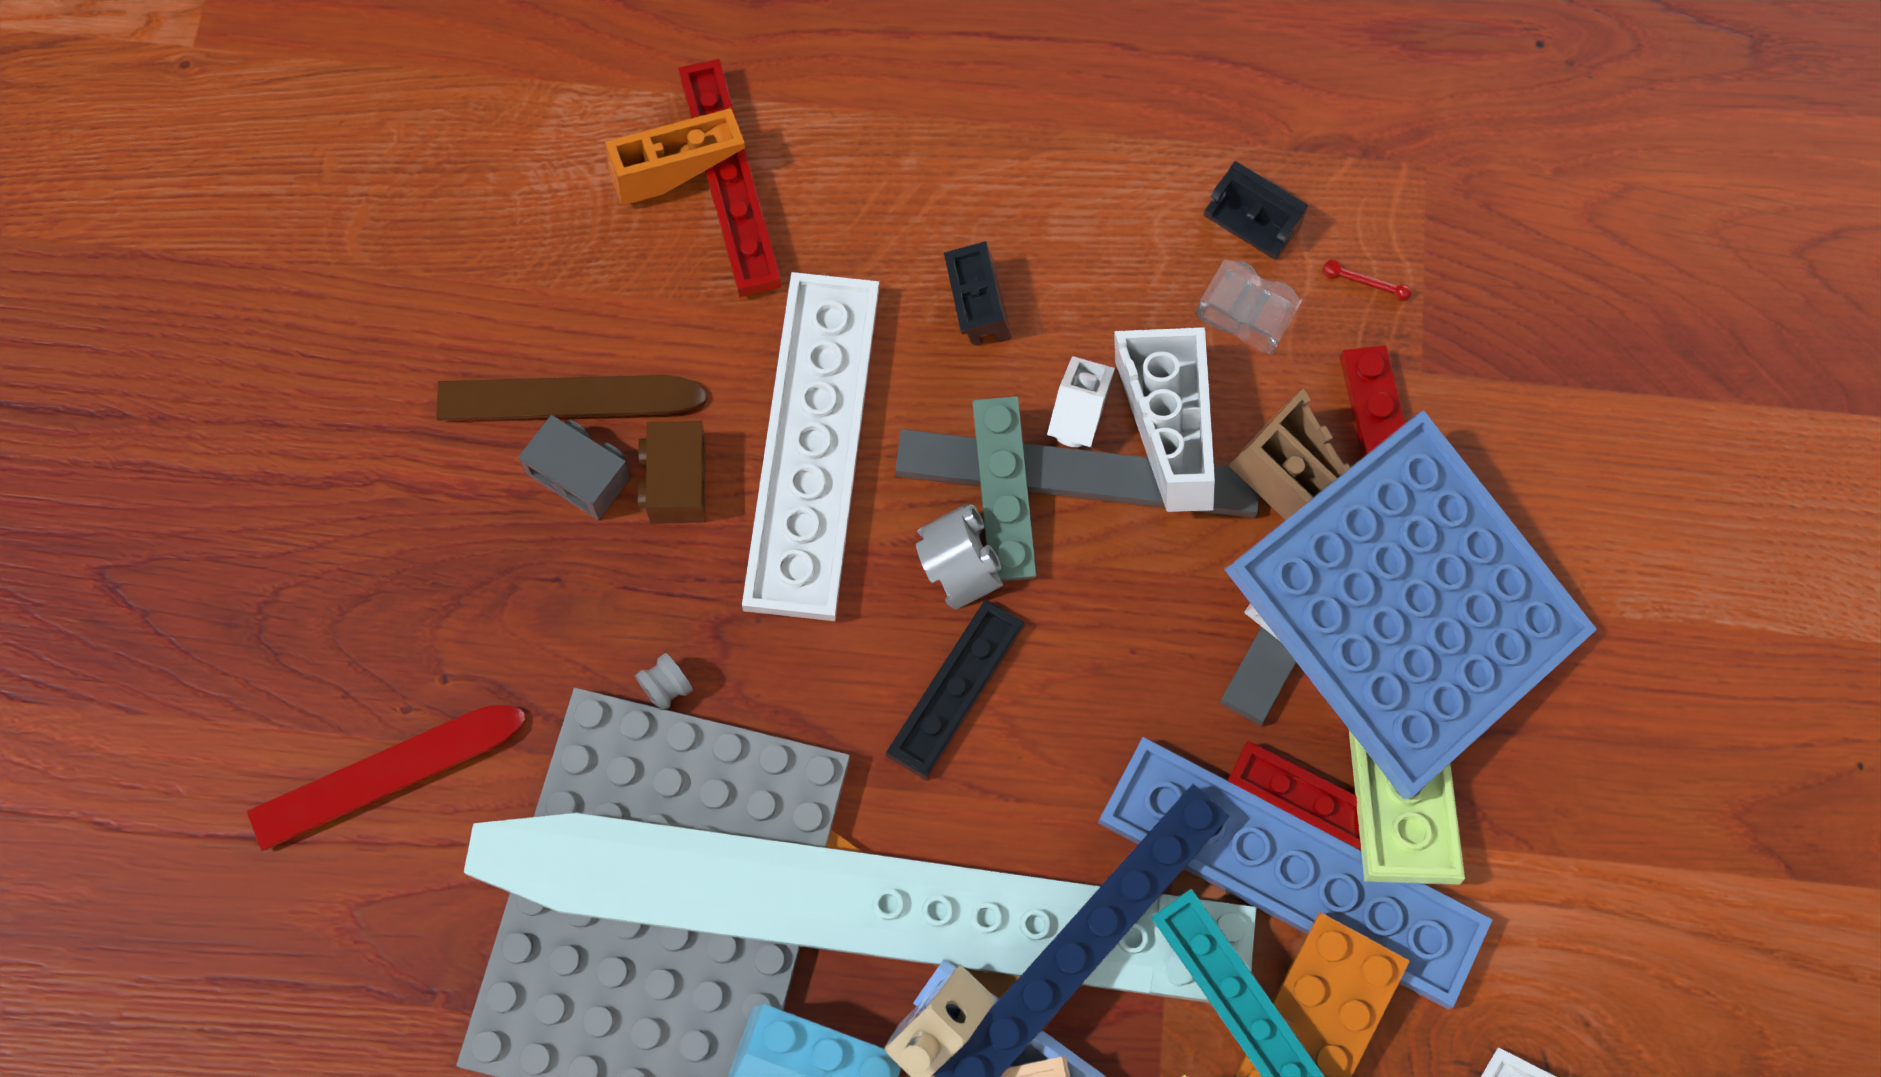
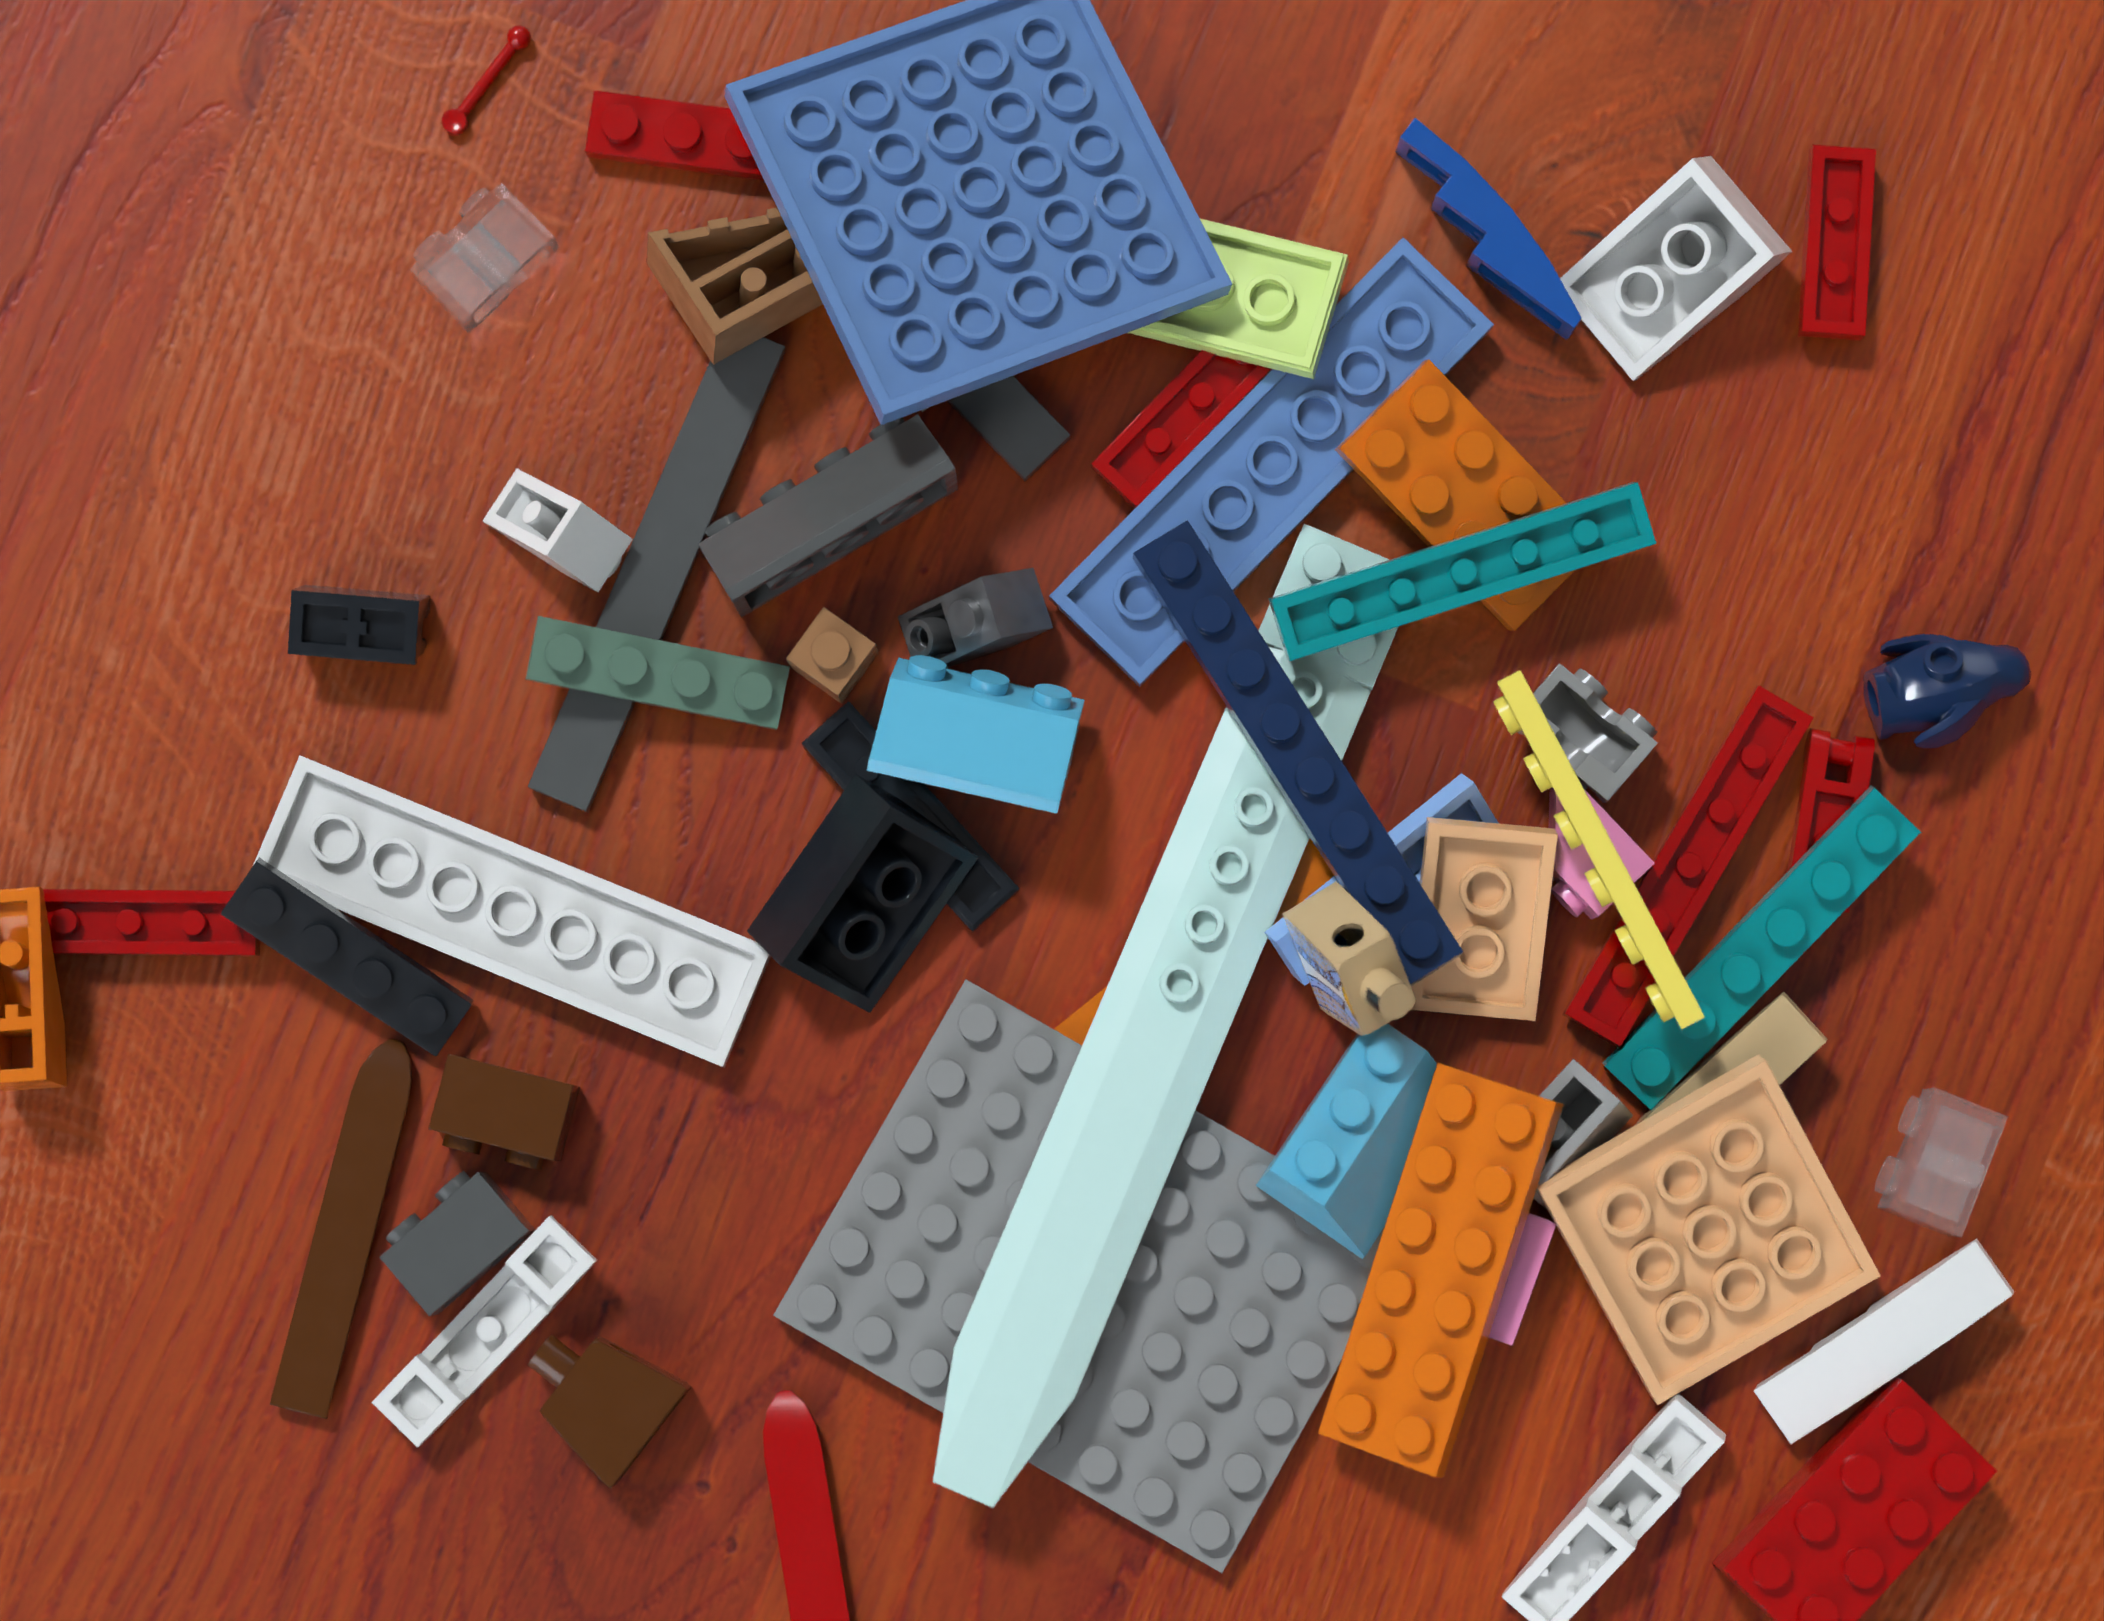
camera: 70 degrees left, 15 degrees up
light grey wheel [634,653,693,711] -> none
light grey cylinder [916,504,1003,610] -> none
white wedge [1114,327,1215,512] -> none
black hinge [1203,161,1309,261] -> none
none -> black plate [220,857,474,1056]
none -> white slope [372,1215,597,1448]
none -> reddish brown torso [528,1334,692,1488]
none -> dark grey slope [698,414,958,618]
none -> black slope [747,774,979,1013]
none -> medium nougat brick [786,607,879,704]
none -> medium azure slope [867,655,1085,814]
none -> flat silver slope [898,568,1053,668]
none -> blue slope [1395,118,1582,340]

